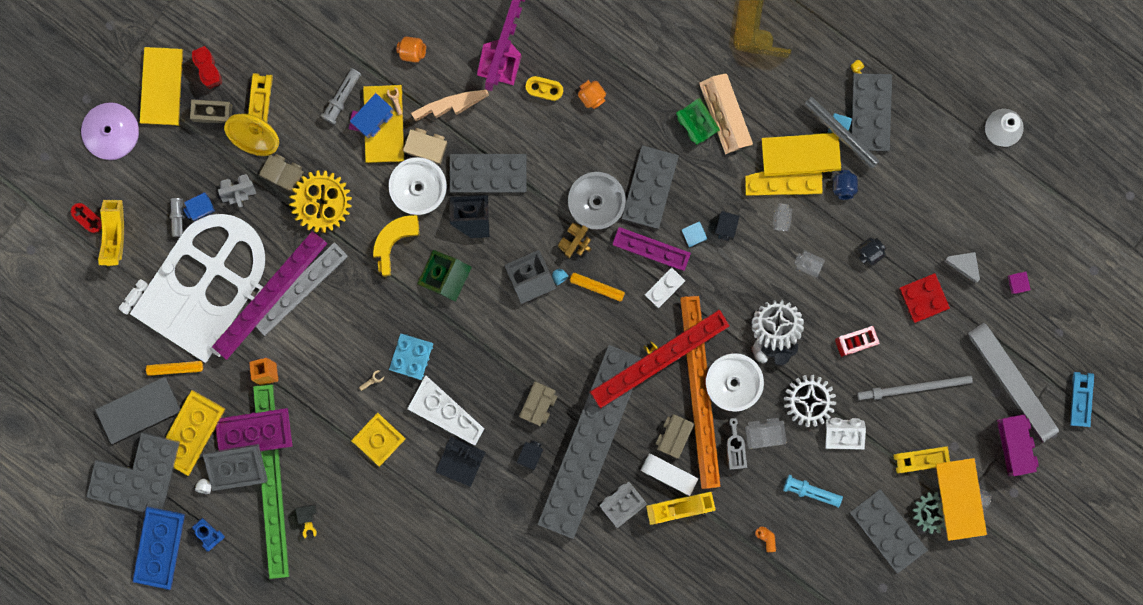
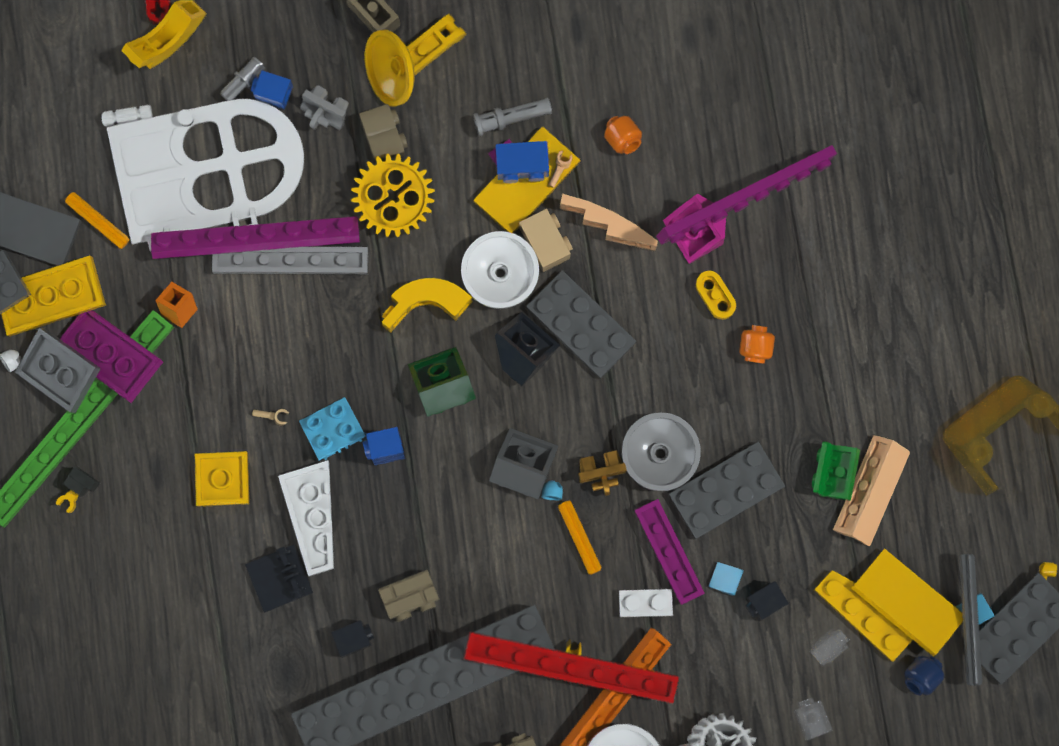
camera: 40 degrees right, 5 degrees down
none -> blue brick [363,427,405,465]

